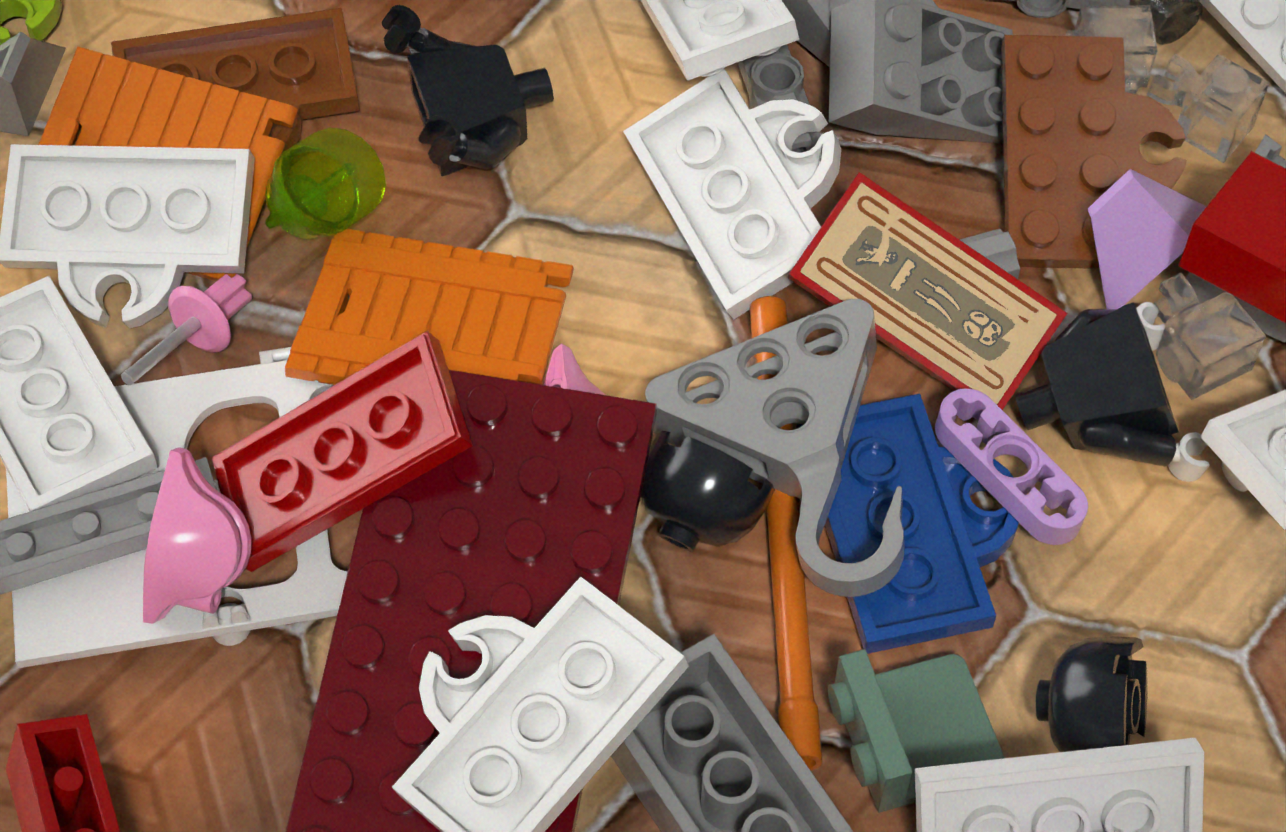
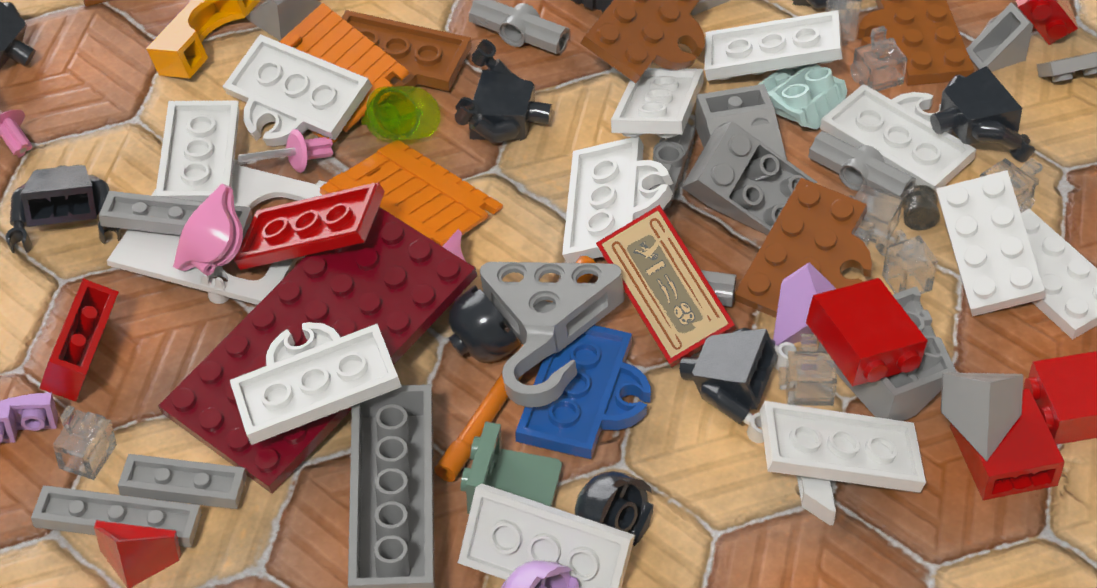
camera: 30 degrees right, 10 degrees down
lavender beam [935,389,1088,545] -> none

